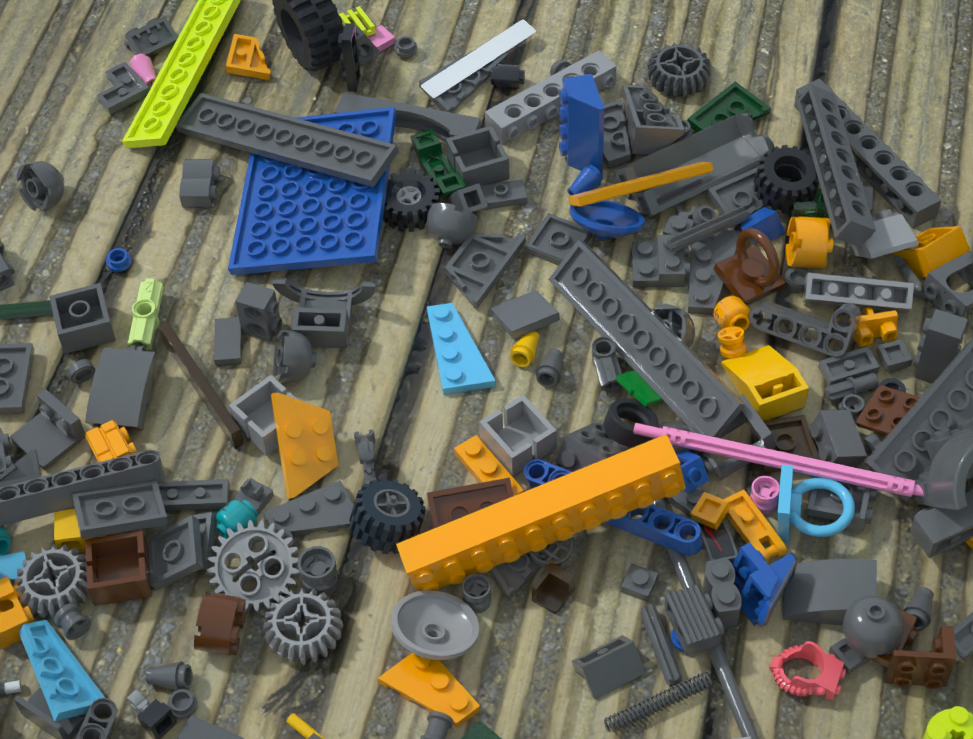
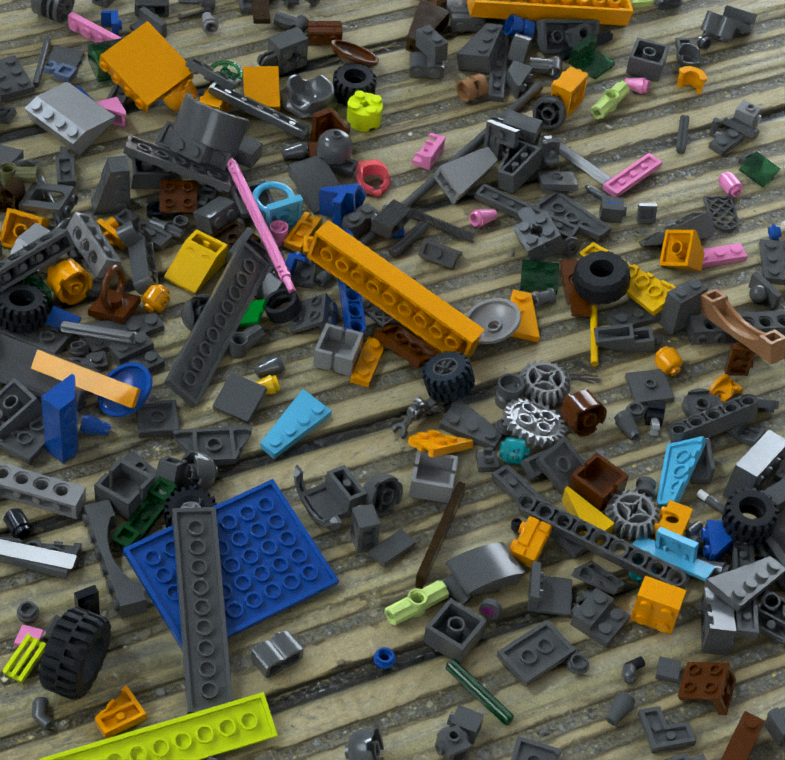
camera: 135 degrees left, 5 degrees down
dark grey plate [72,480,167,539] -> none
light orange wheel [718,326,747,358] -> none

